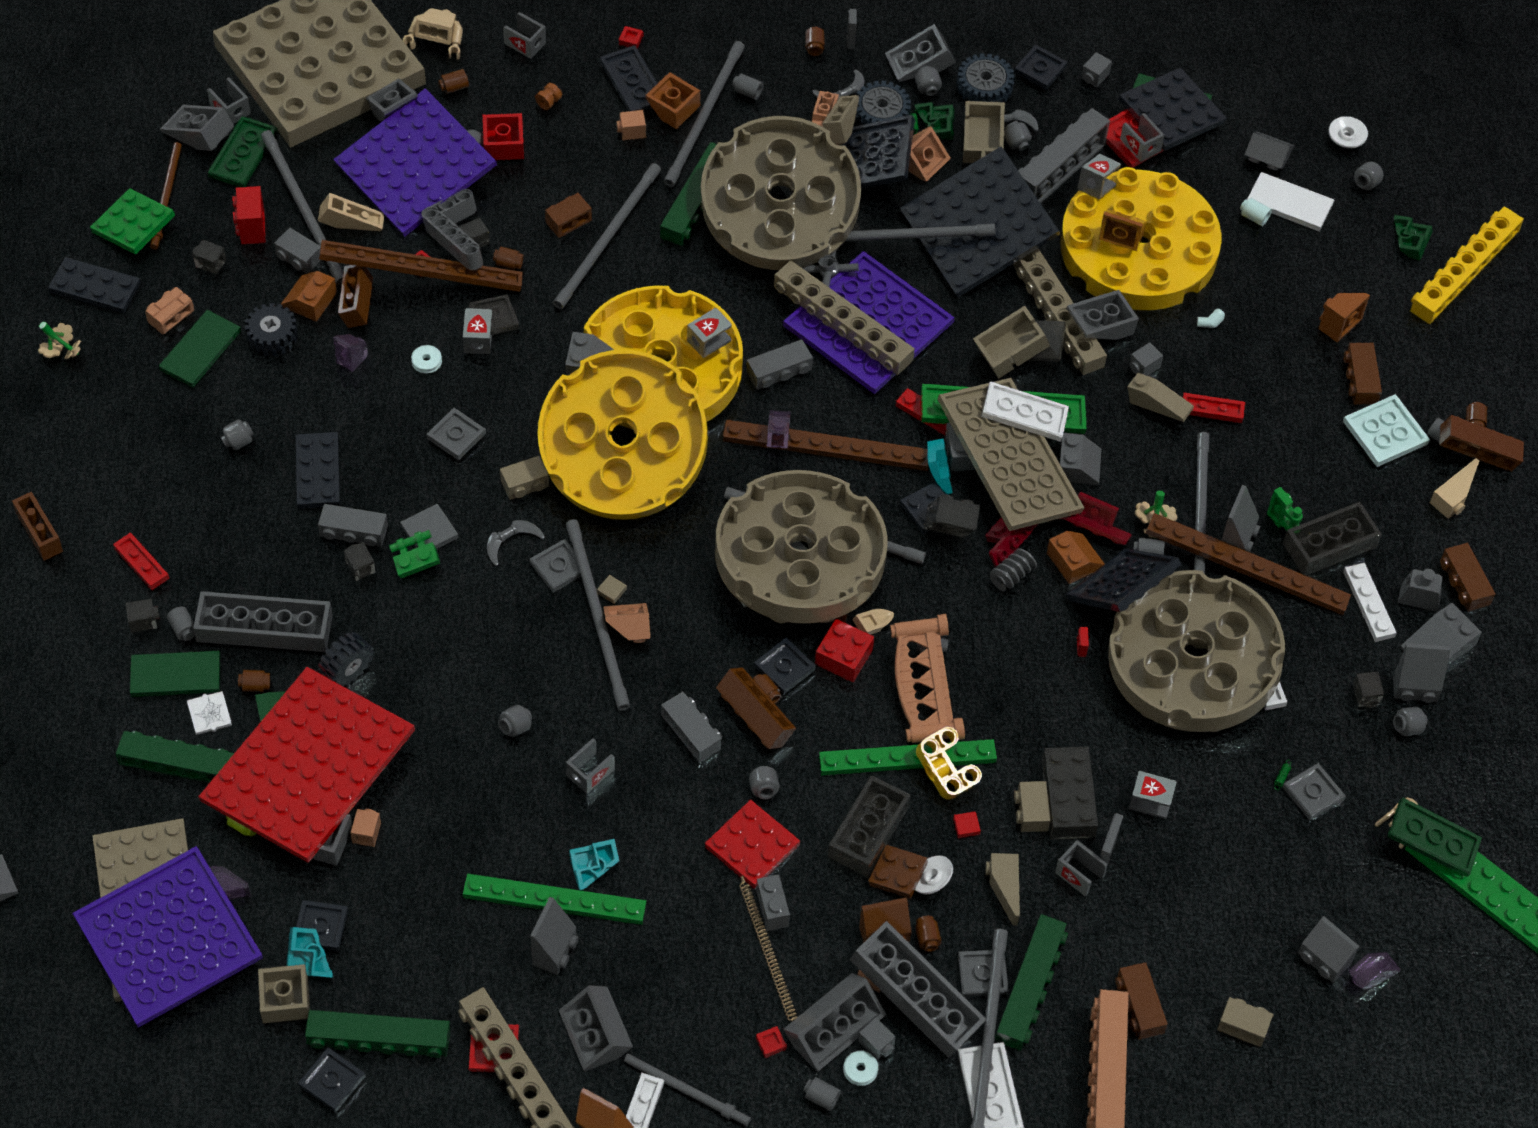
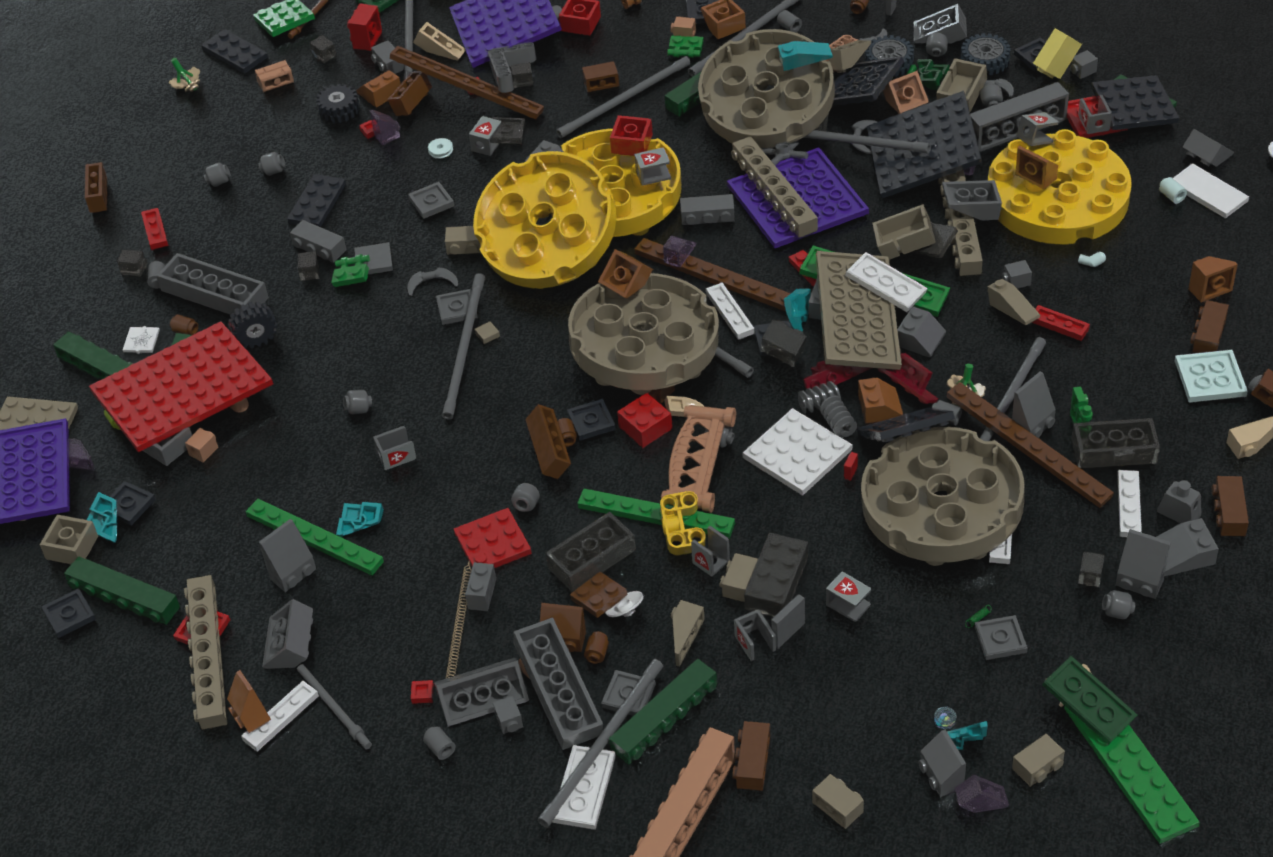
camera: 30 degrees right, 10 degrees down
dark green tile [130,651,220,697] -> none
dark green tile [159,310,241,387] -> none
reddish brown brick [493,247,524,271] -> none
nougat slope [603,603,650,643] -> none
dark grey brick [661,692,722,763] -> none
light aqua piece [843,1051,878,1086] -> none
red tile [953,812,981,838] -> none
dark grey slope [1067,290,1139,340] -> none
none -> dark grey head [204,162,231,187]
none -> red tile [359,119,382,139]
none -> dark orange slope [598,249,653,298]
none -> red brick [610,115,653,156]
none -> green plate [668,35,703,58]
none -> dark grey piece [691,526,730,577]
none -> white plate [706,283,755,340]
none -> white plate [743,408,852,495]
none -> teal slope [778,41,833,71]
none -> dark grey piece [820,395,857,438]
none -> dark grey piece [851,120,877,154]
none -> clear light blue tile [934,707,956,729]
none -> dark grey slope [942,180,1002,220]
none -> teal slope [947,721,988,750]
none -> dark tan brick [1012,734,1065,786]
none -> light yellow brick [1033,28,1082,79]

